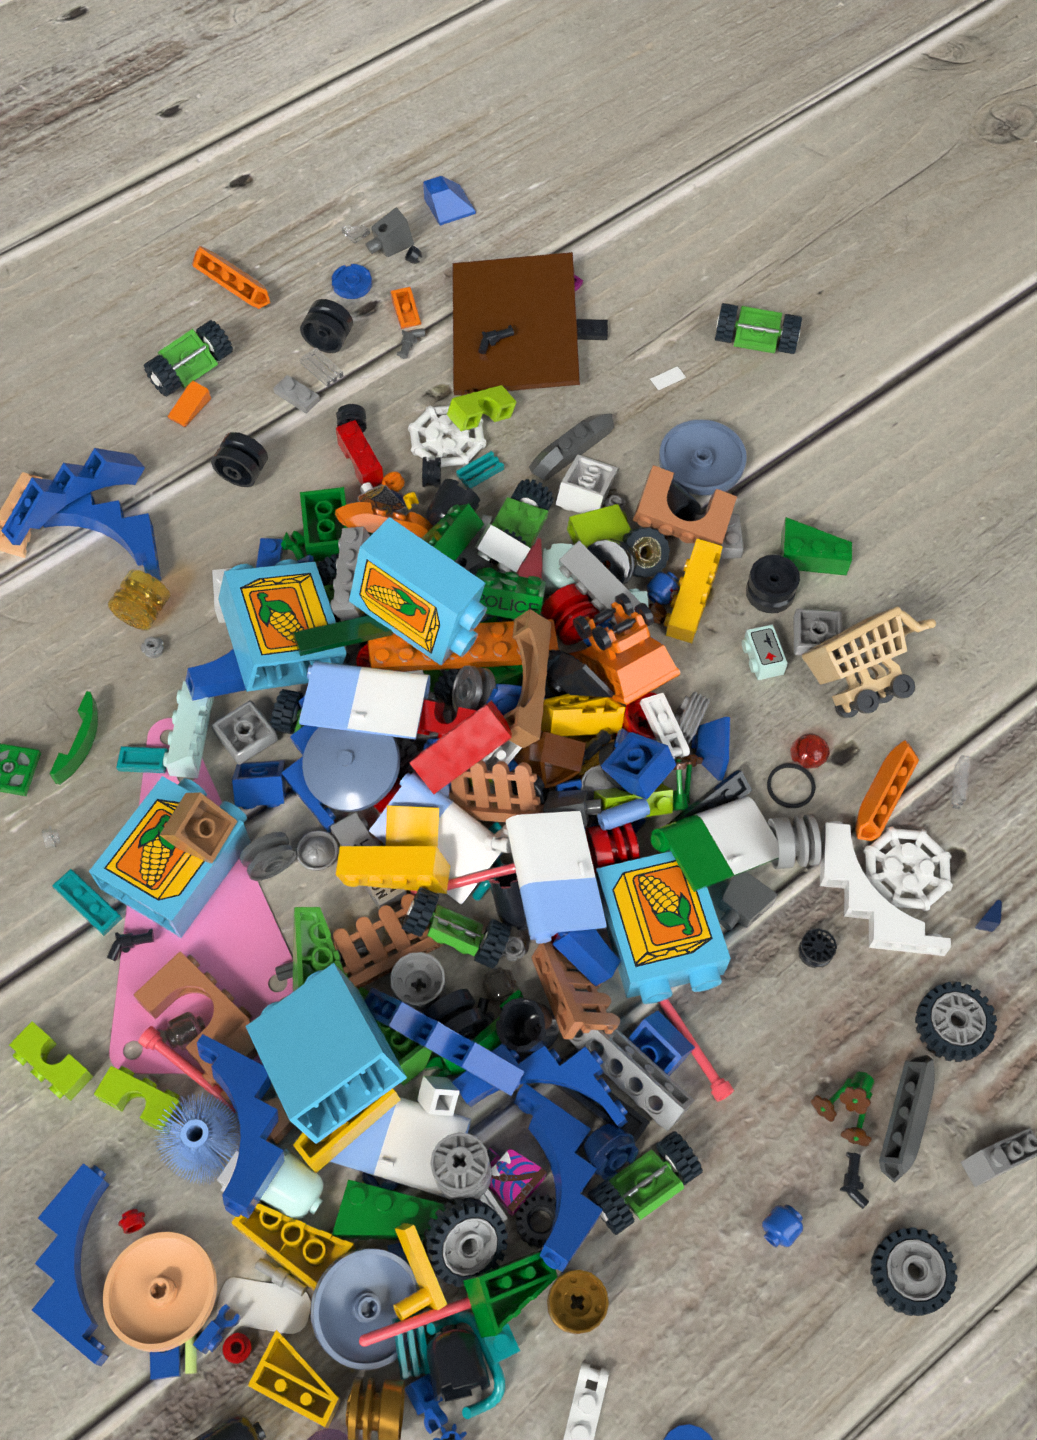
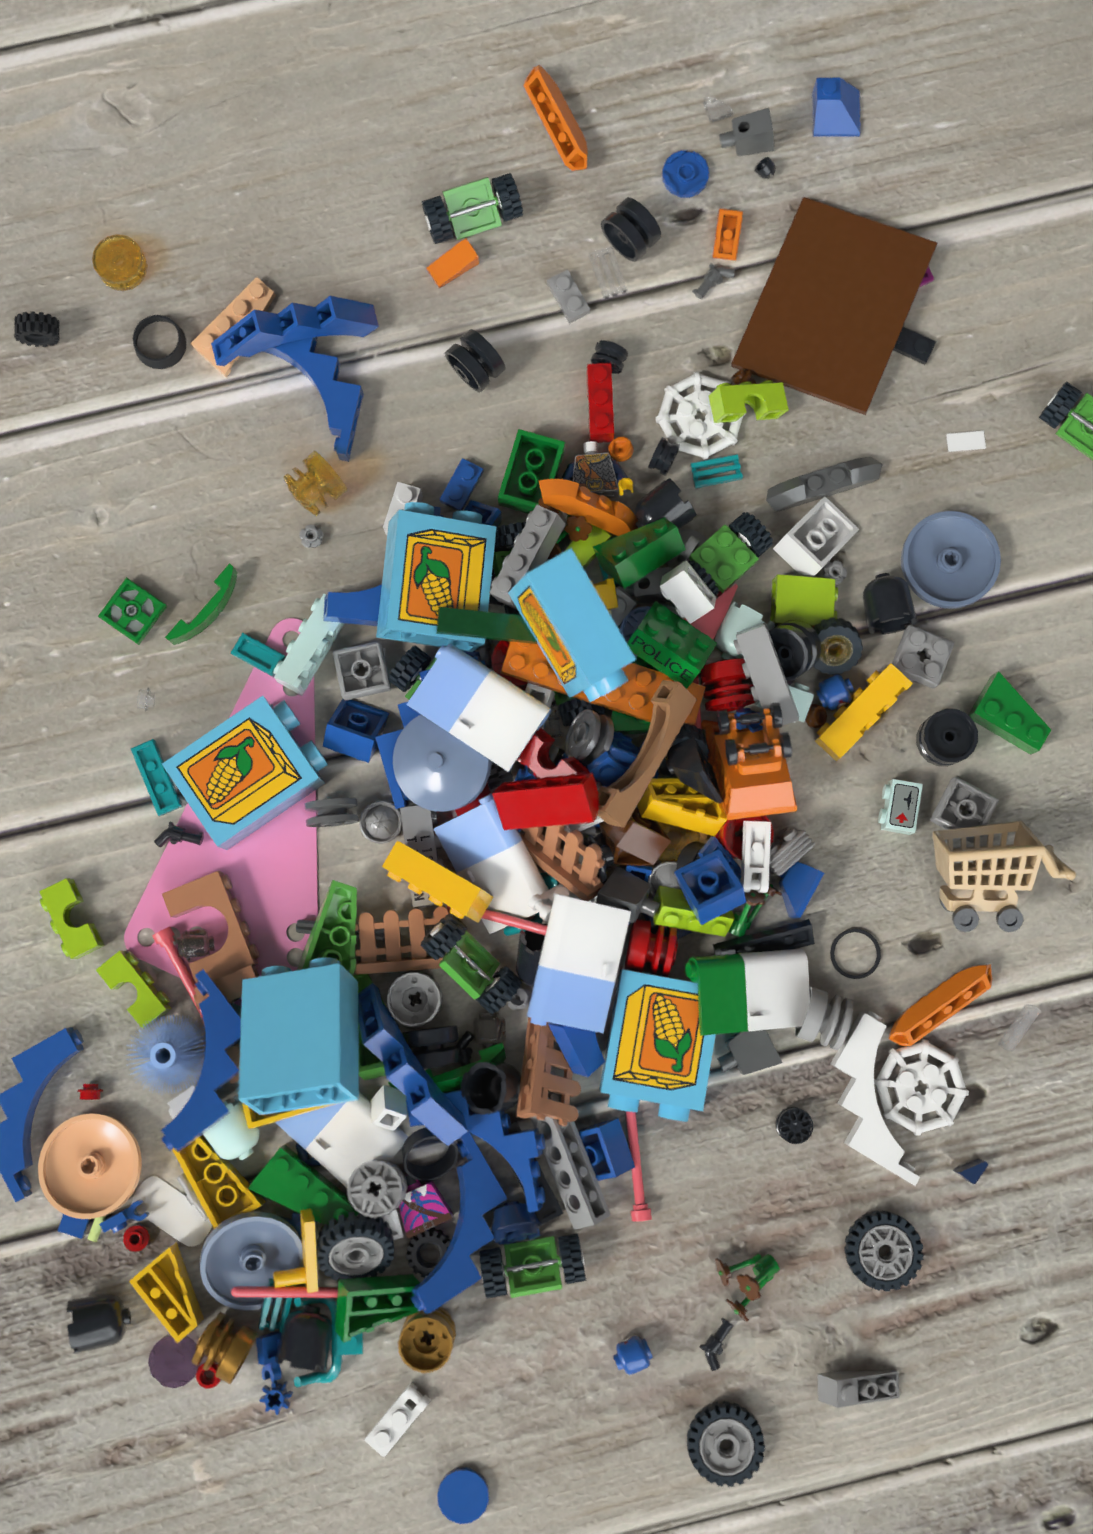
camera: 25 degrees right, 20 degrees up
medium nougat slope [160,792,237,863] -> none
green bar [281,531,305,561] -> none
yellow slope [385,805,439,848] -> none
black piece [478,325,514,354] -> none
black axle [581,729,612,767] -> none
medium blue piece [597,798,650,830] -> none
nougat arch [632,465,737,546] -> none
clear red hair [790,733,830,769] -> none
dark grey brick [879,1055,935,1183] -> none
none -> black tyre [402,1127,459,1181]

